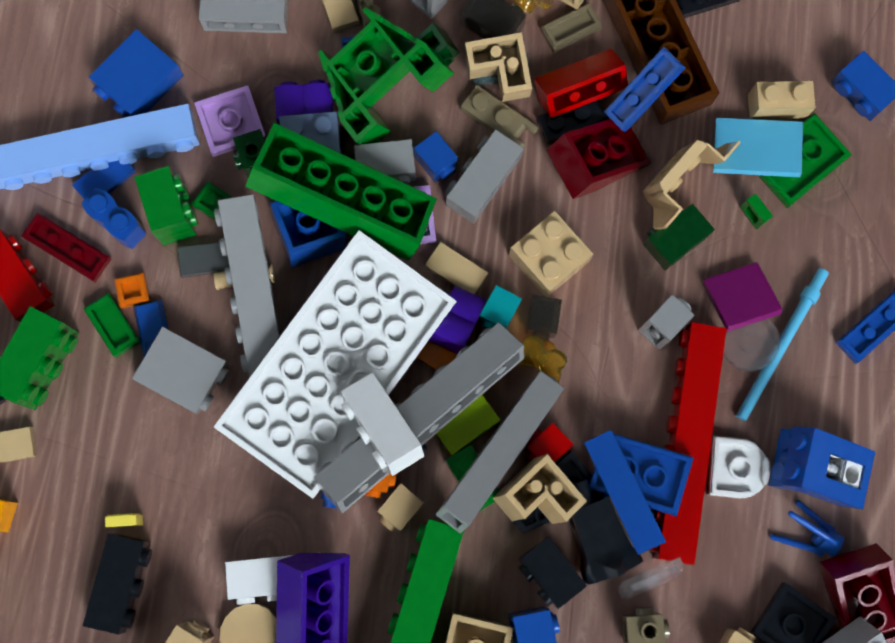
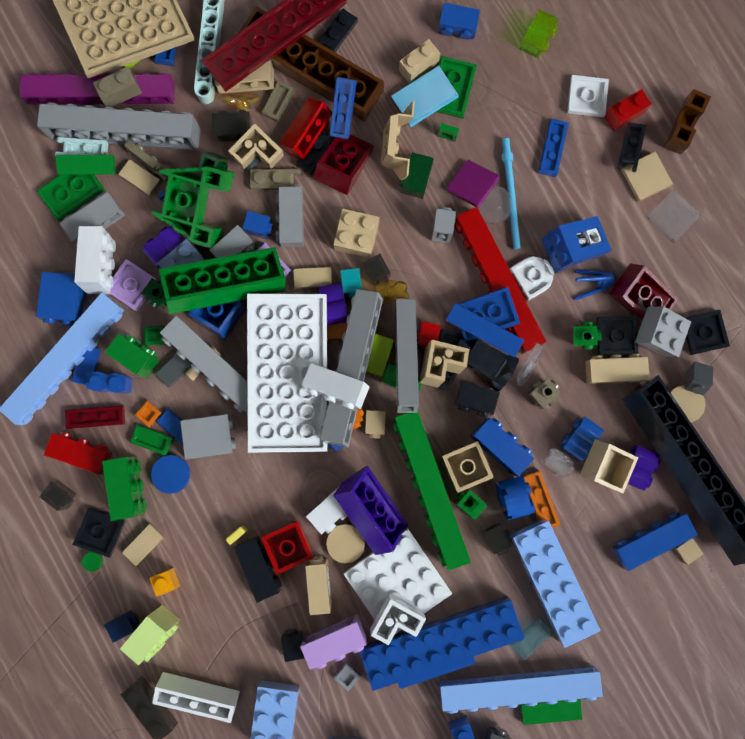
camera: 30 degrees left, 5 degrees up
none -> white brick [74,226,116,294]
none -> blue tile [151,455,191,494]
none -> red brick [261,519,315,575]
none -> green brick [573,322,602,349]

